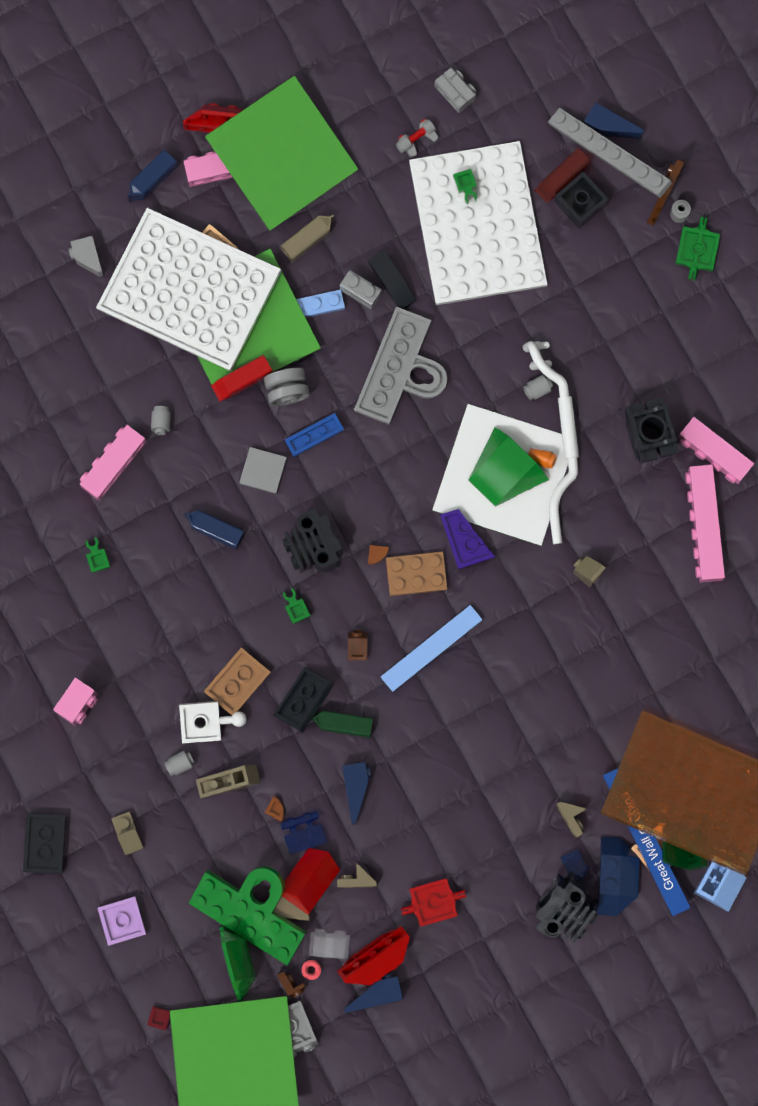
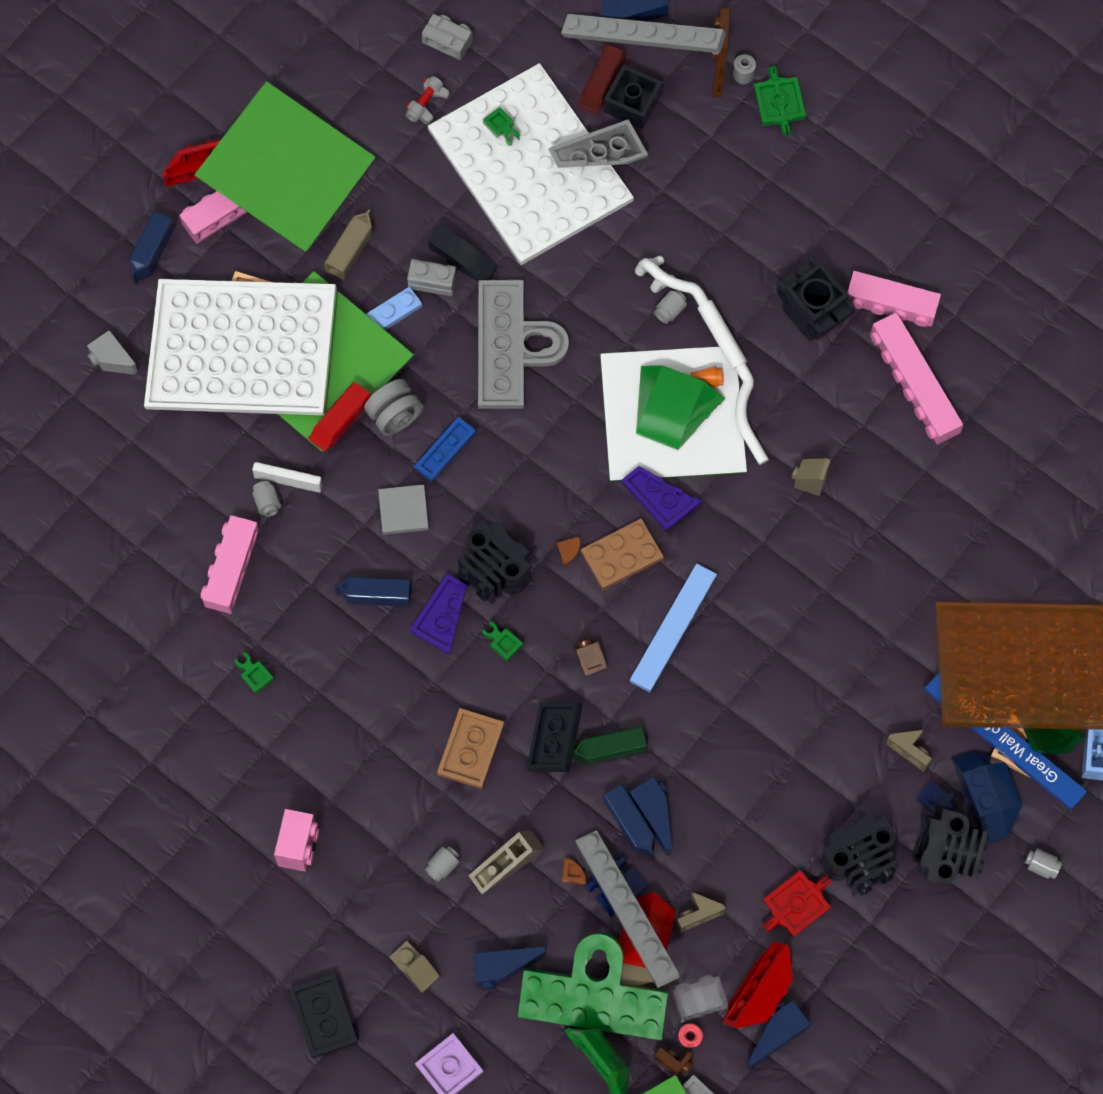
camera: 20 degrees left, 10 degrees down
white plate [179,701,247,743] -> none
none -> white tile [253,462,323,493]
none -> dark purple wing [410,574,467,656]
none -> dark blue slope [473,946,546,990]
none -> light grey wedge [549,119,648,168]
none -> light grey plate [575,830,680,988]
none -> dark blue piece [603,784,655,859]
none -> black piece [819,814,899,896]
none -> light grey brick [1025,848,1062,879]

